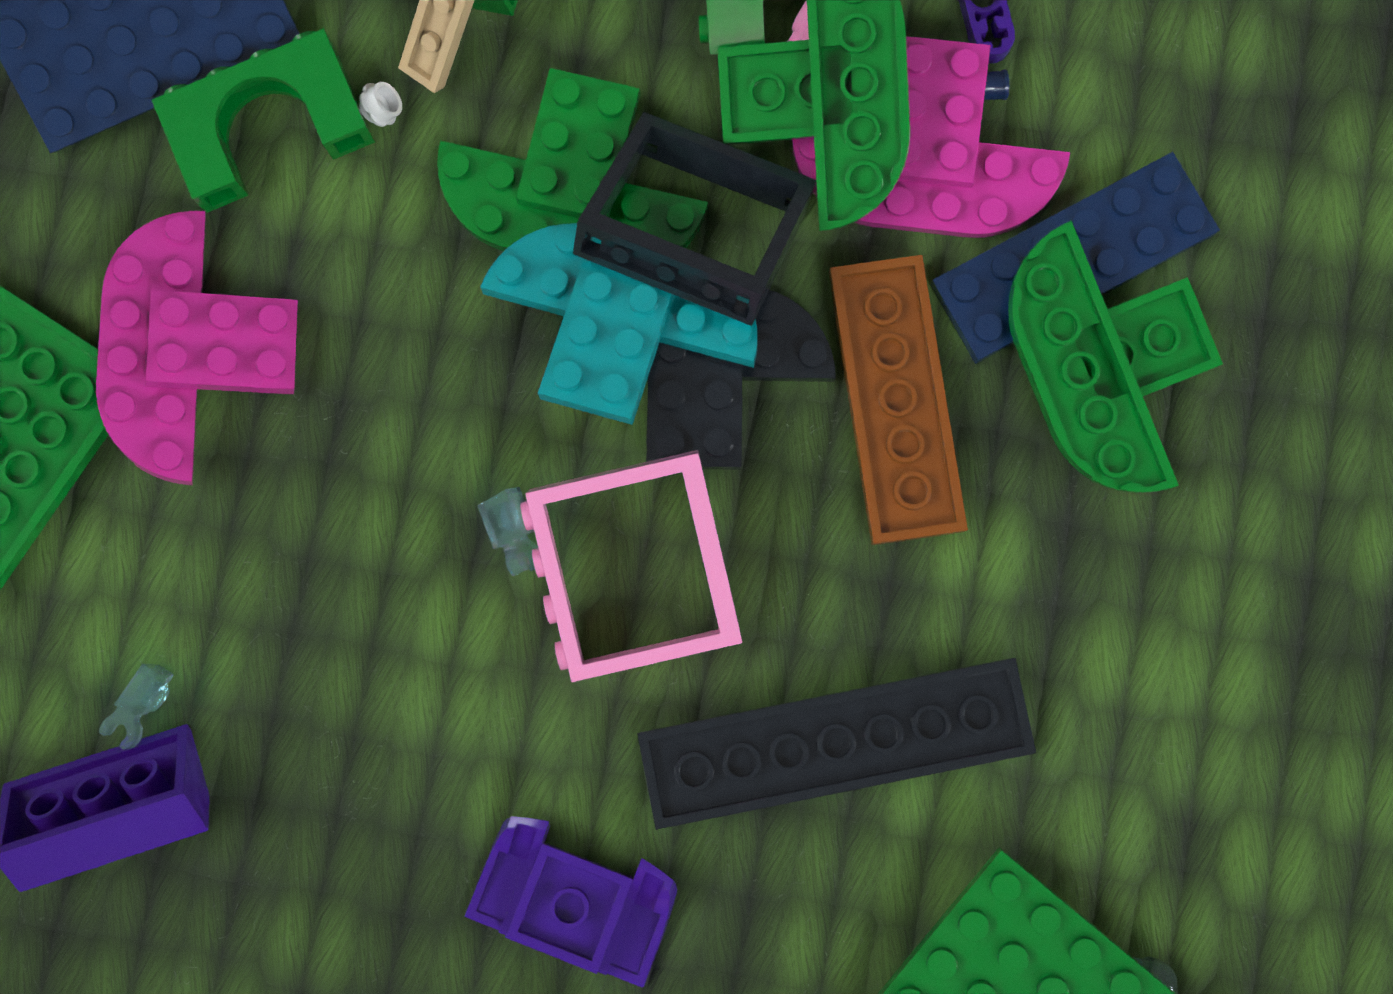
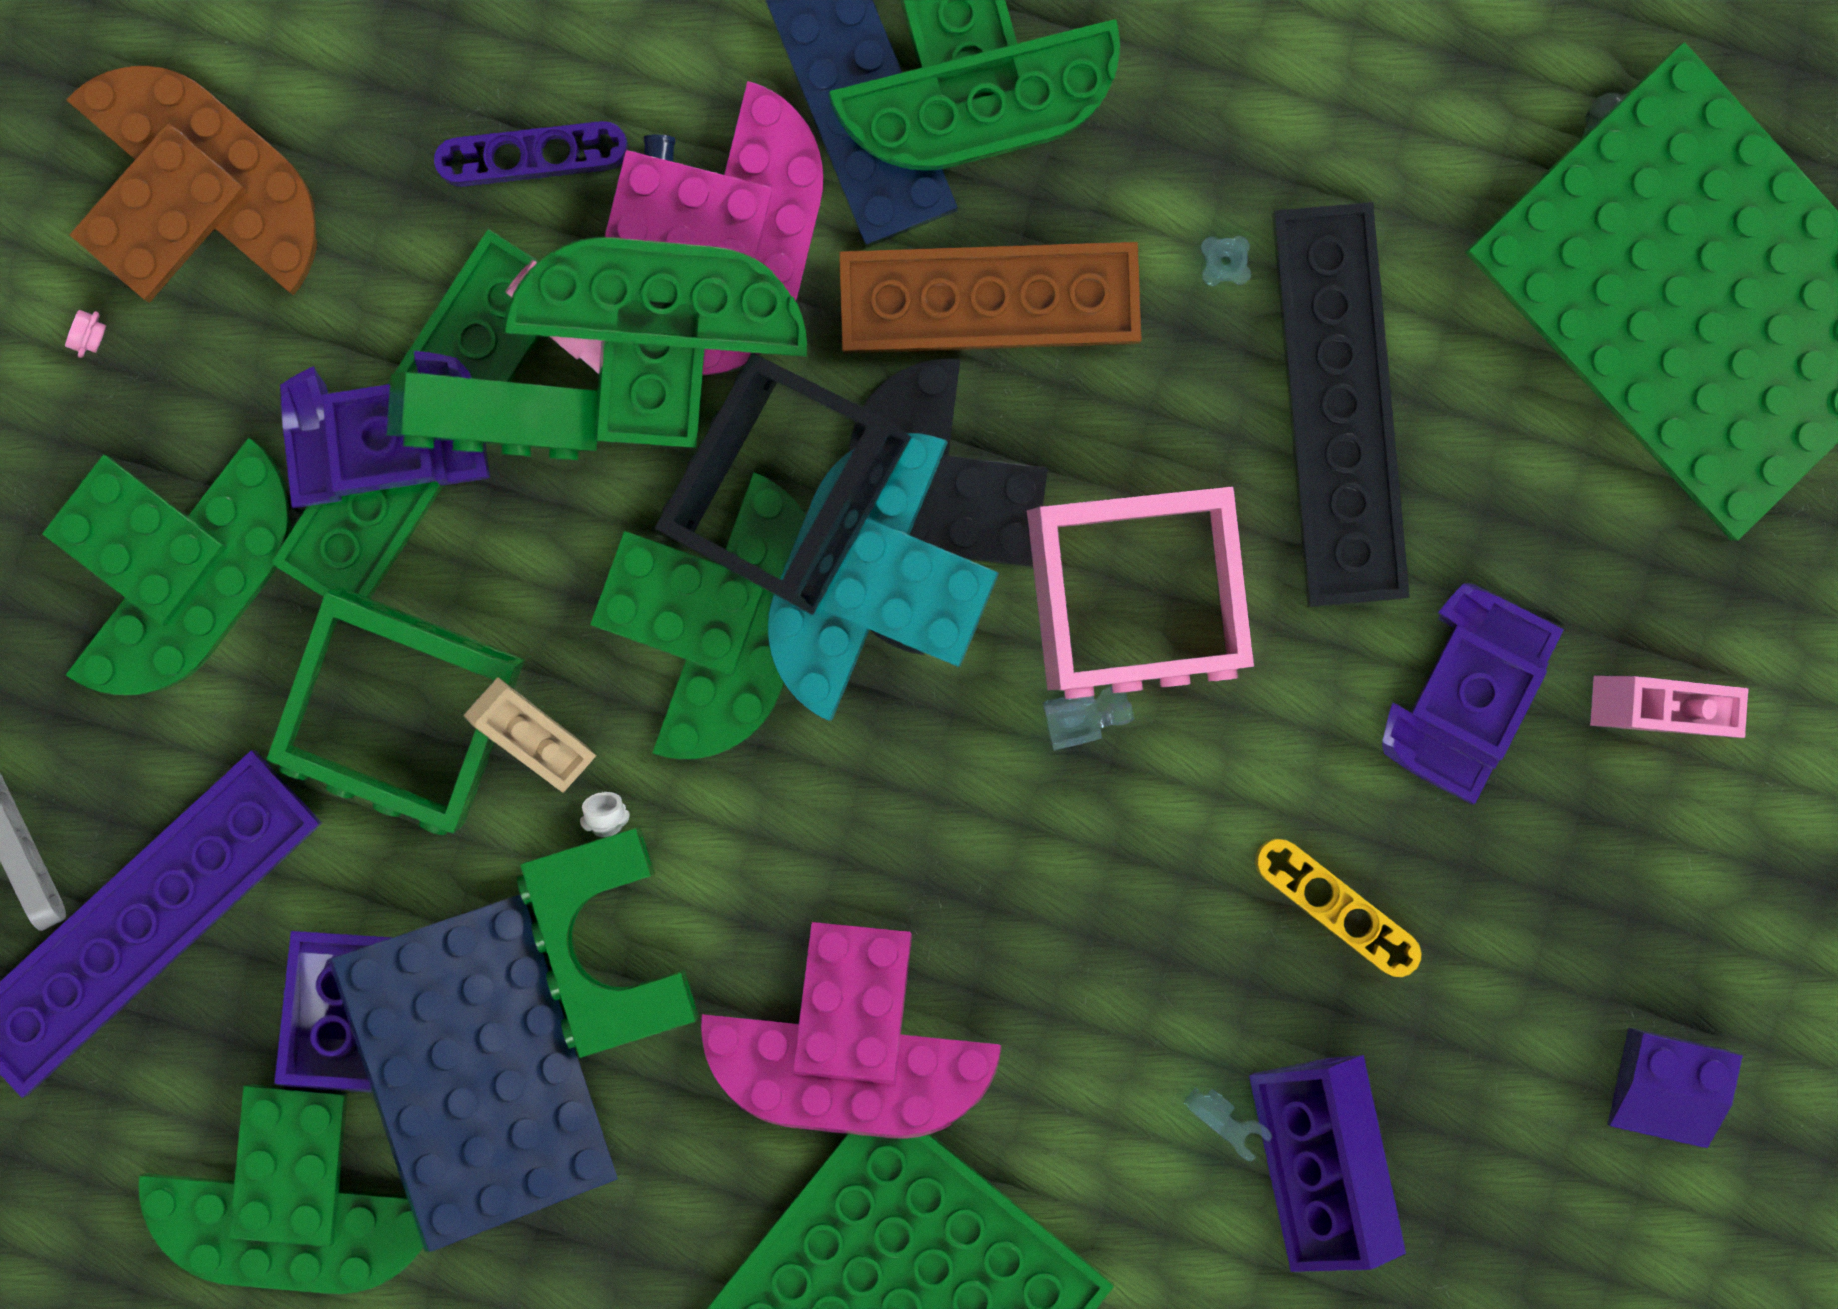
camera: 85 degrees left, 5 degrees up
none -> clear light blue plate [1201,236,1251,286]
none -> yellow beam [1255,839,1421,977]

